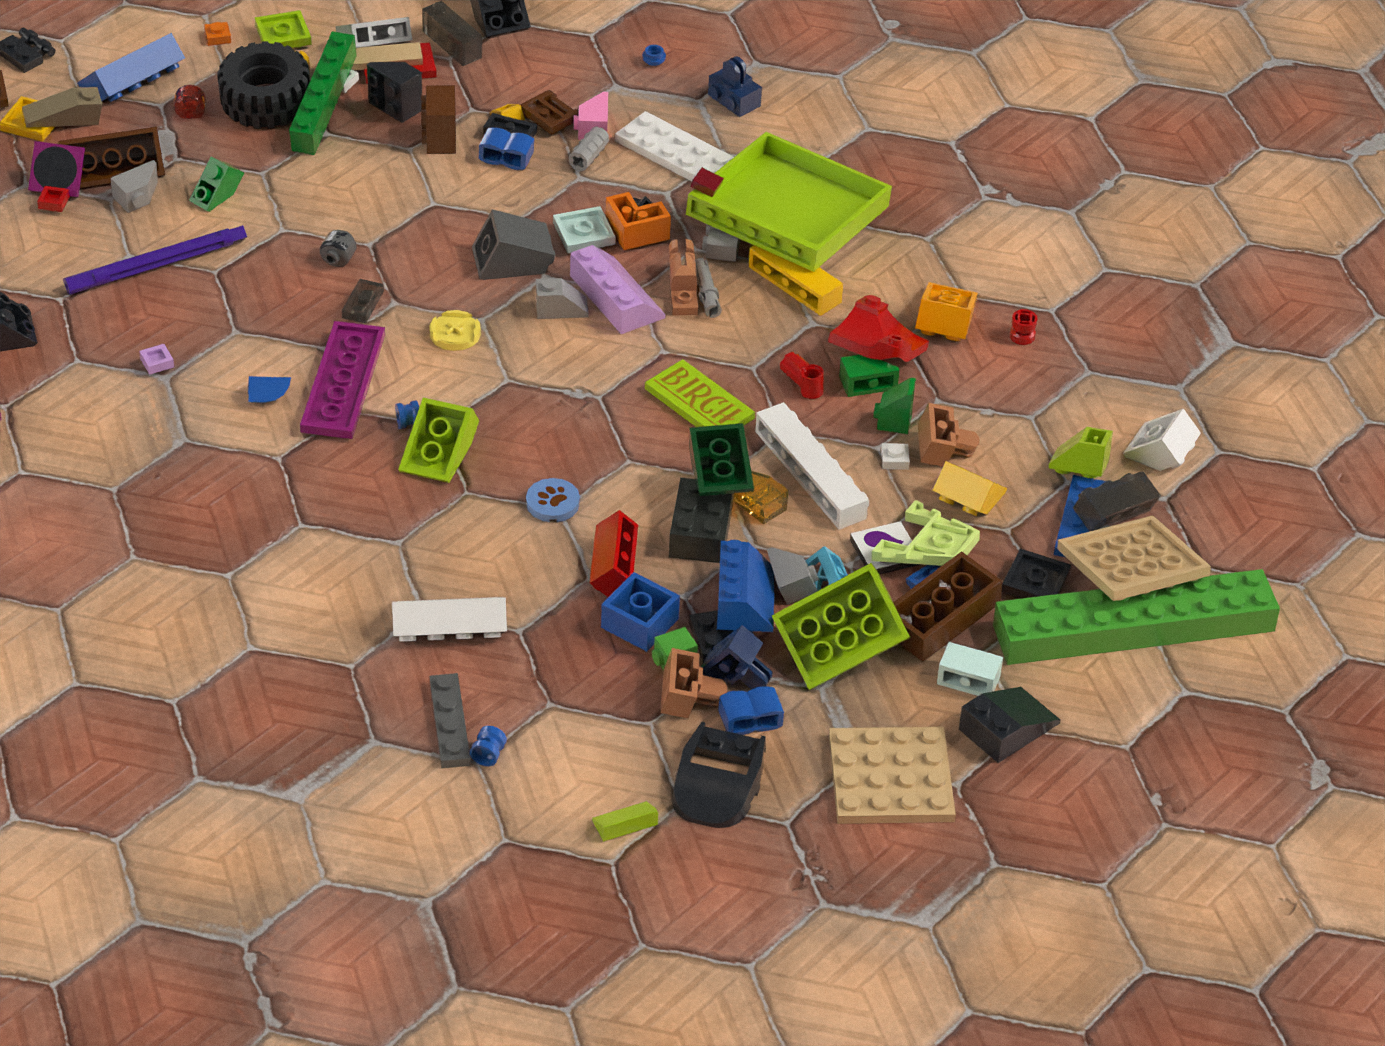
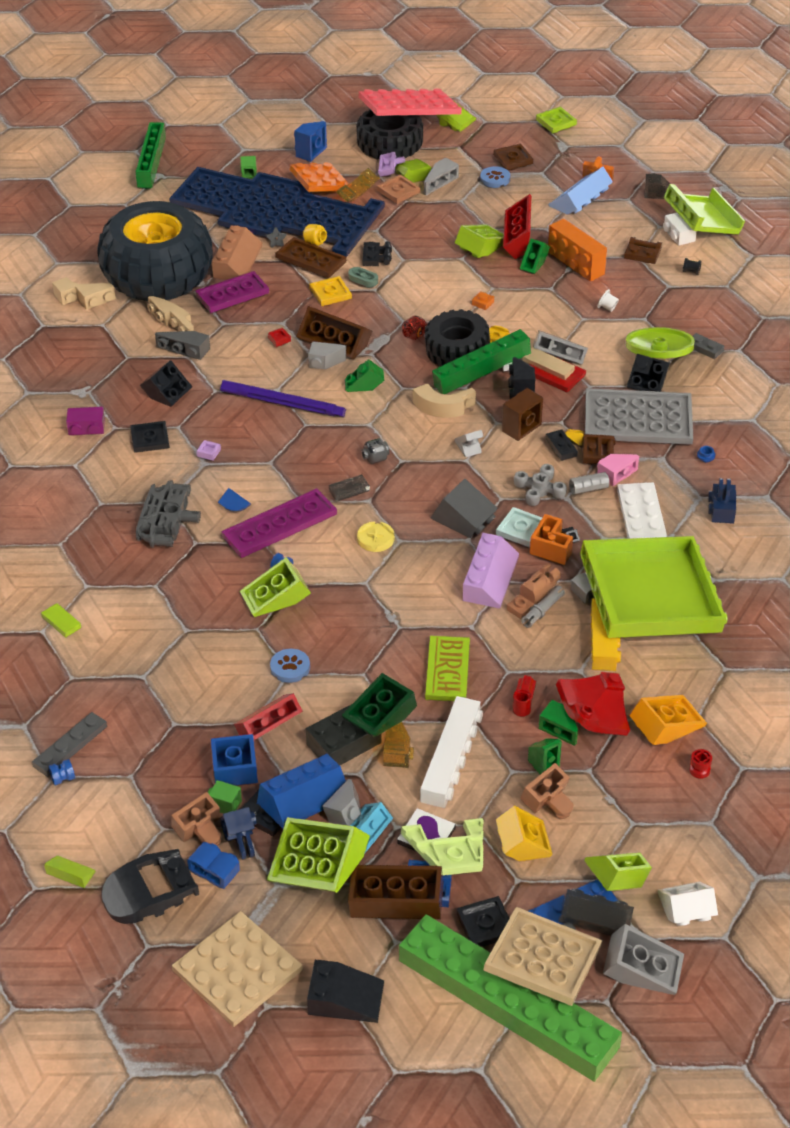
camera: 50 degrees right, 0 degrees up
dark tan slope [22,87,102,127] -> none
black tile [28,141,85,197] -> none
slope [77,33,185,102] -> none
lime plate [255,10,312,48] -> none
white slope [392,597,507,641] -> none
clear smoke brick [422,1,482,66] -> none
blue brick [479,128,534,170] -> none
light grey slope [536,278,588,319] -> none
dark red tile [690,167,724,197] -> none
white plate [881,443,910,470] -> none
light aqua brick [937,642,1003,696] -> none
none -> lime tile [41,603,81,638]
none -> black tile [130,421,170,453]
none -> dark grey piece [136,480,201,548]
none -> sand green plate [348,267,378,288]
none -> tan arch [413,384,476,418]
none -> light grey slope [454,430,484,457]
none -> light grey gear [514,464,567,506]
none -> light grey plate [585,388,693,444]
none -> light grey slope [603,924,684,995]

